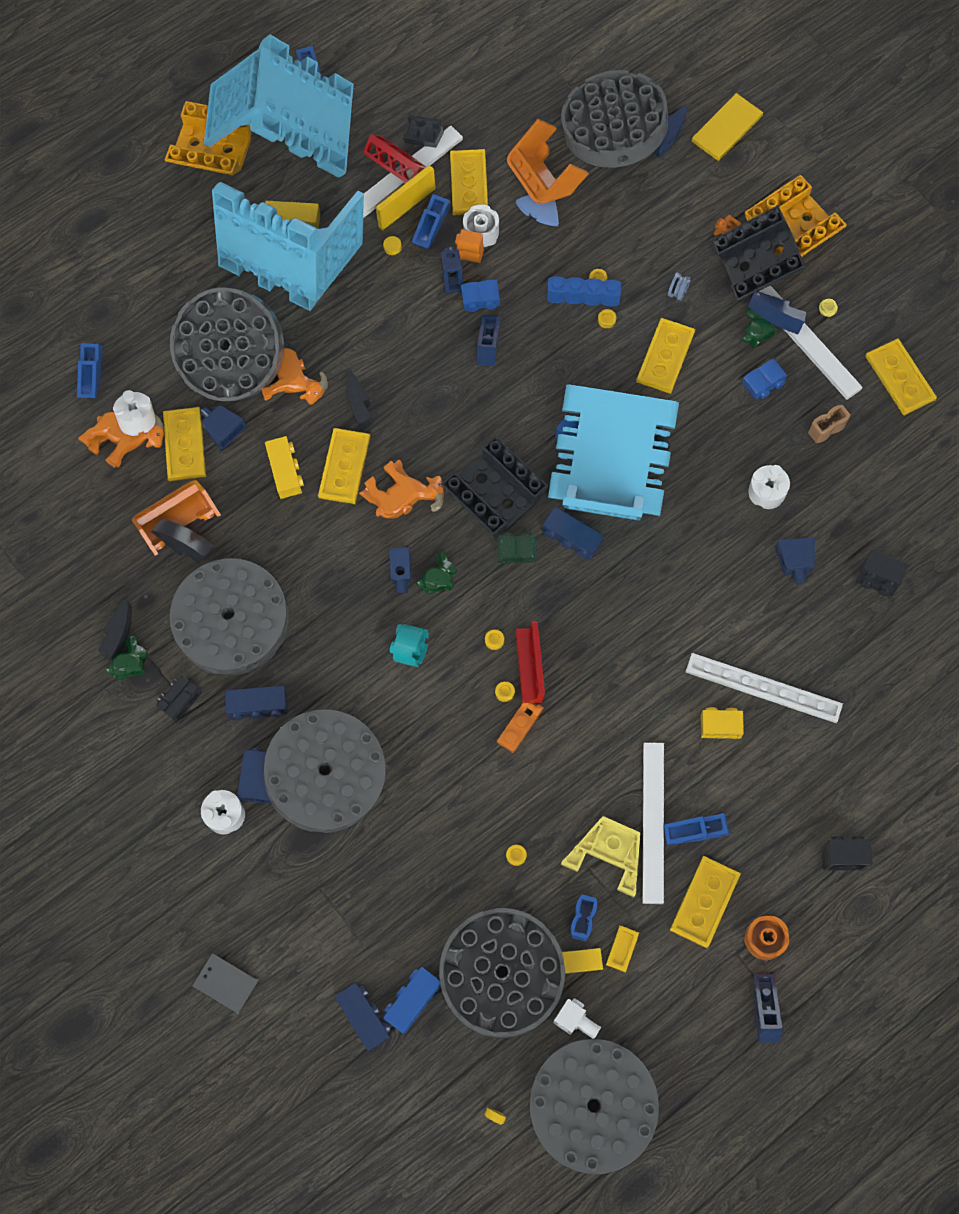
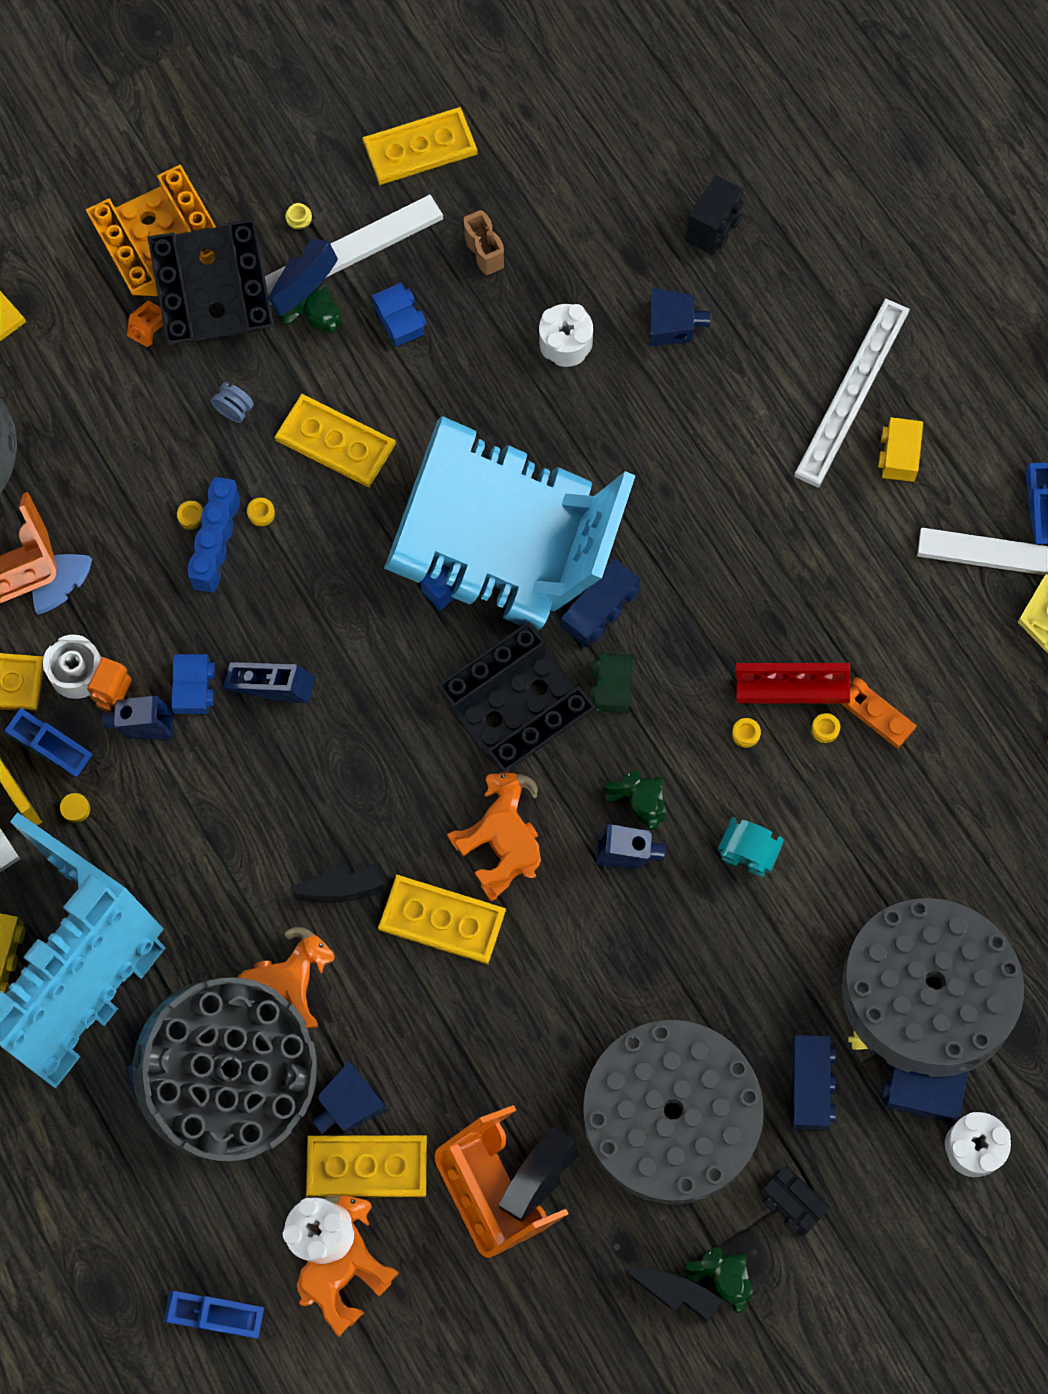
camera: 85 degrees left, 0 degrees up
yellow brick [265,436,304,499] -> none

